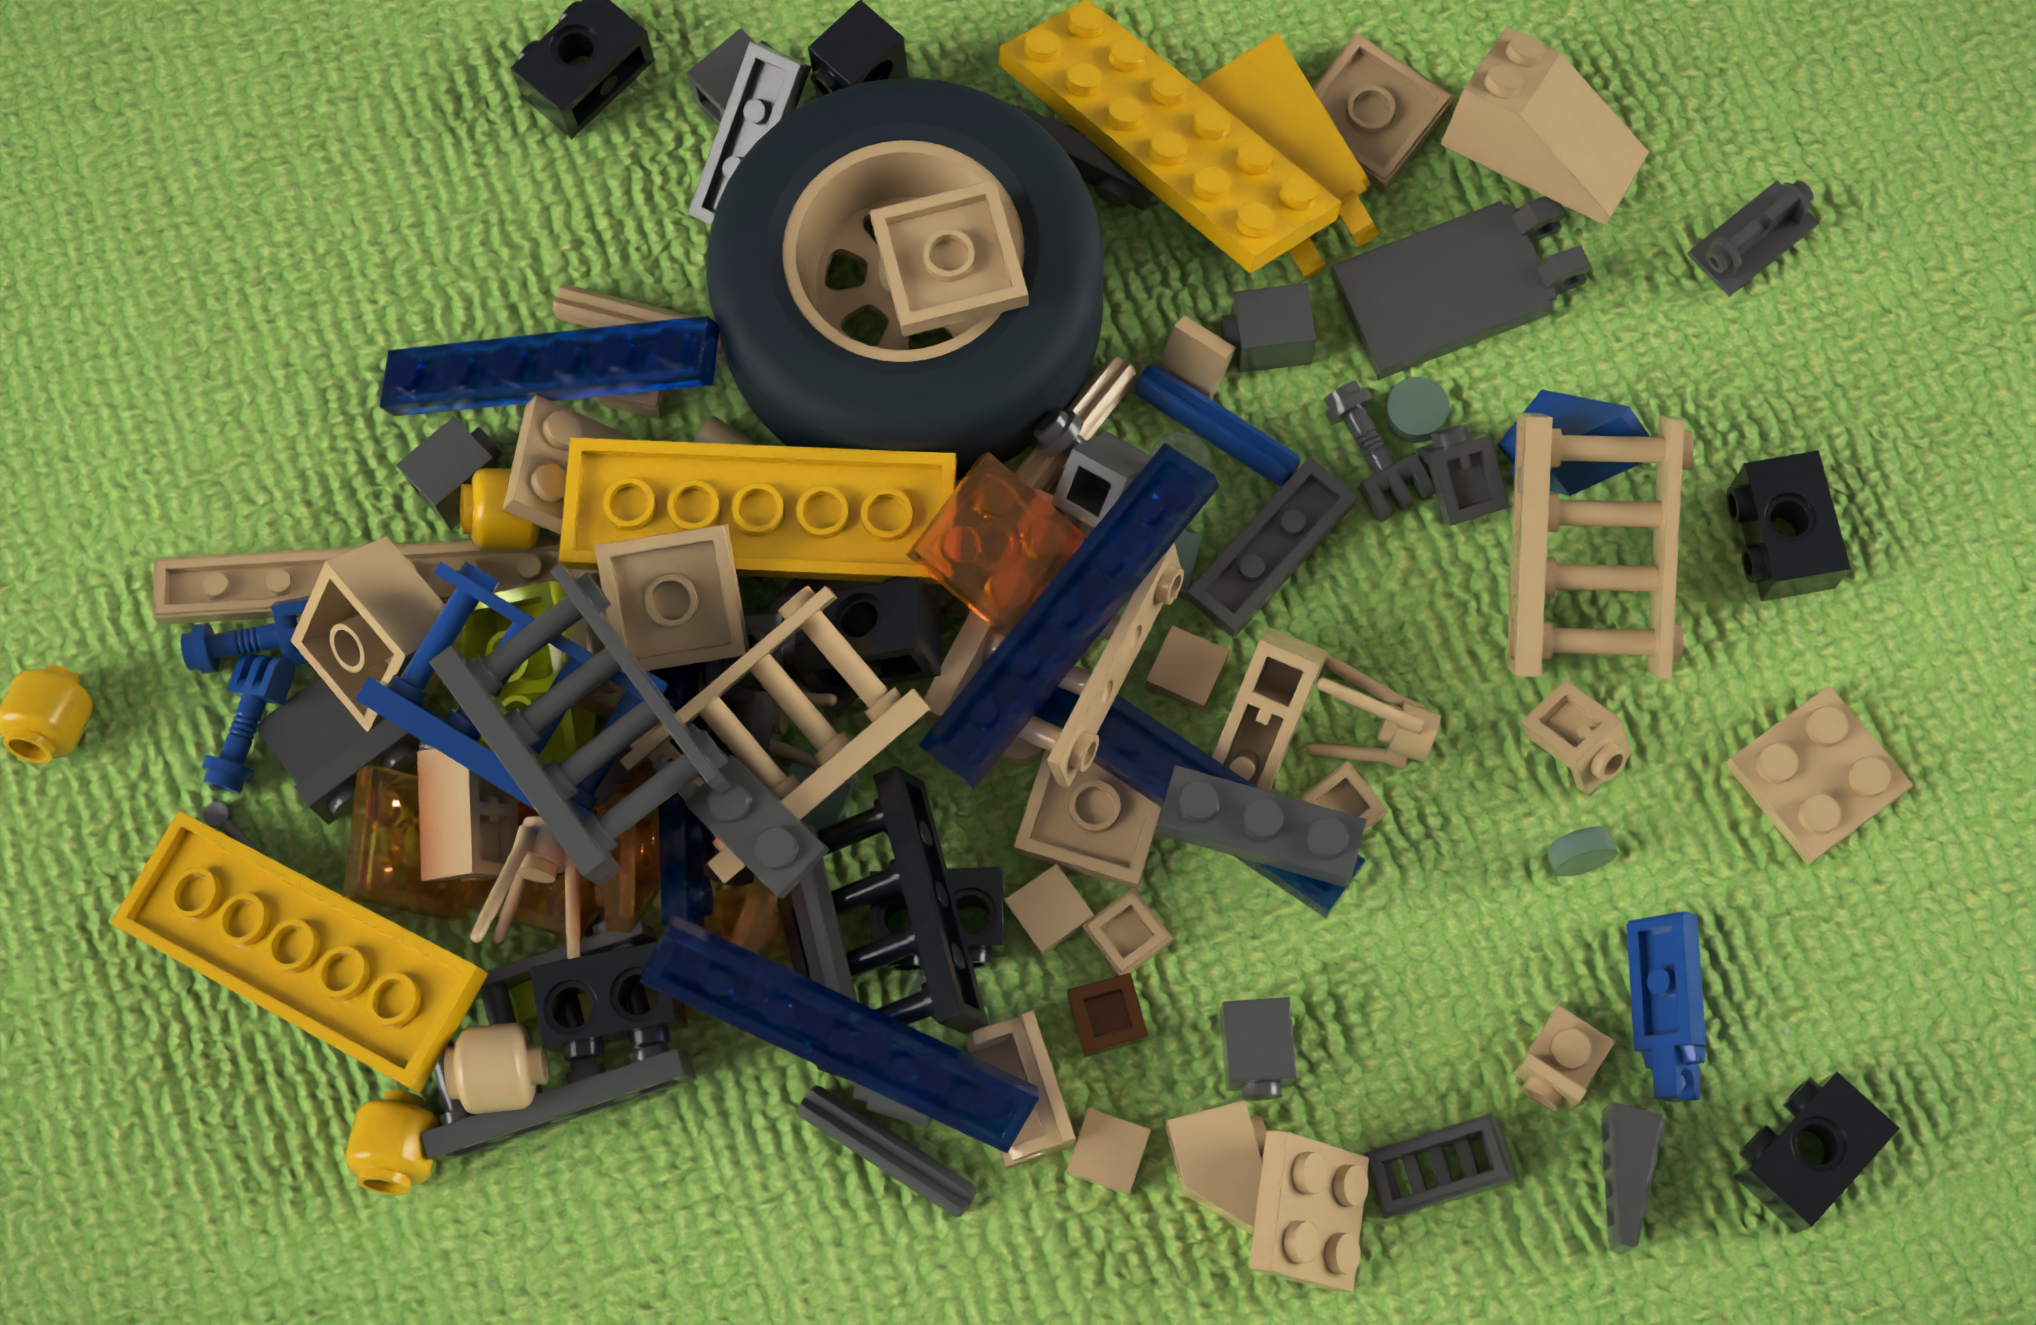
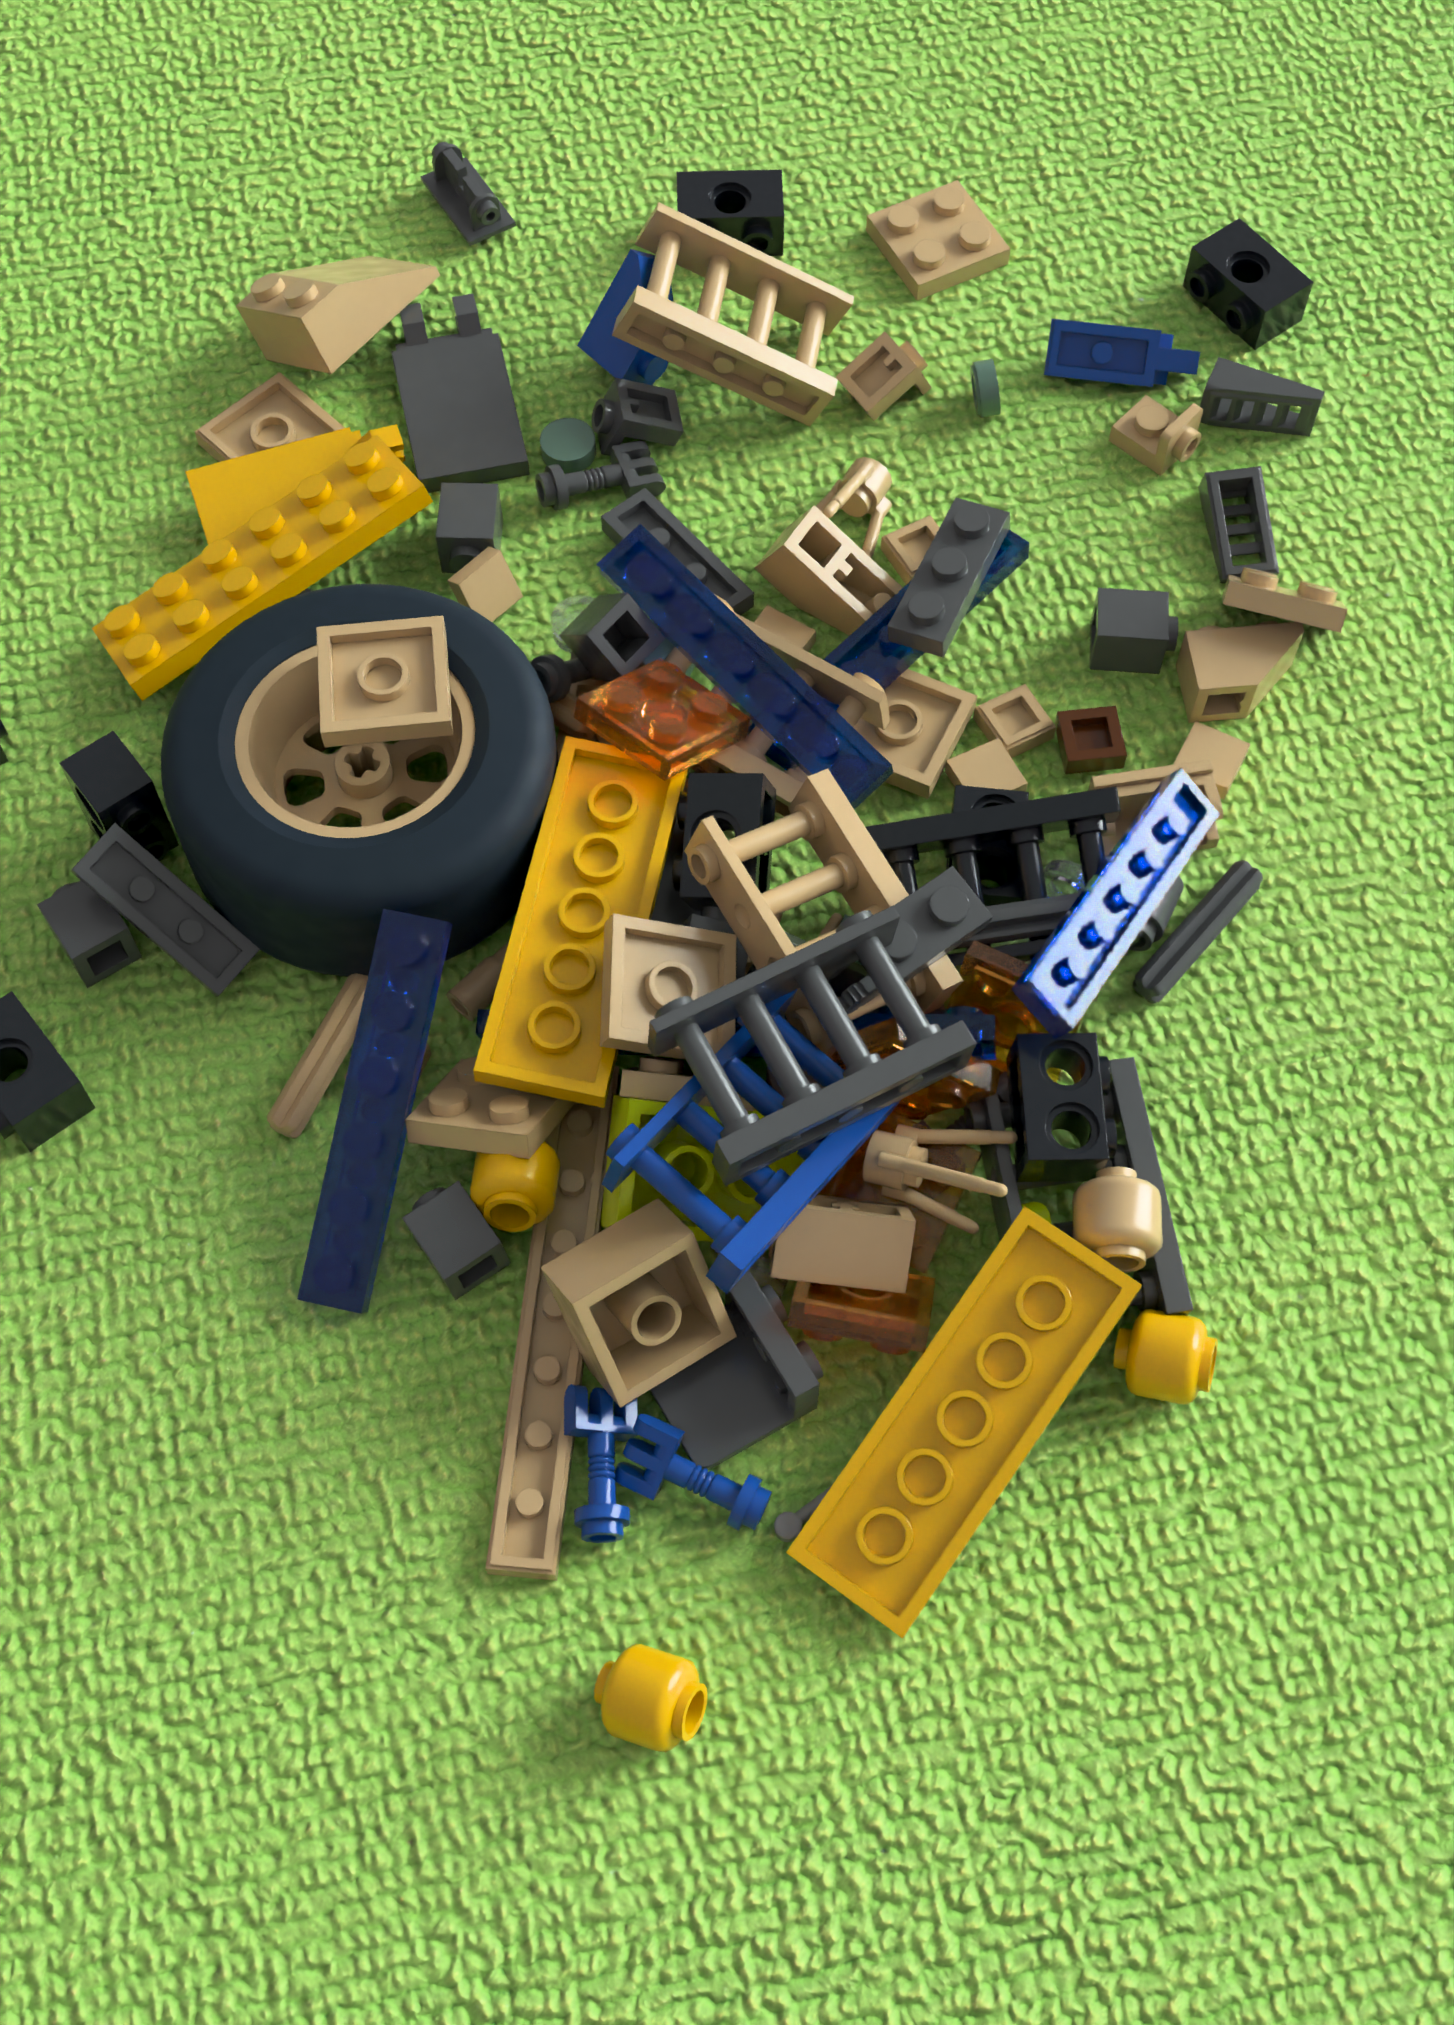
camera: 85 degrees left, 10 degrees down
blue axle [1135,364,1300,486] -> none

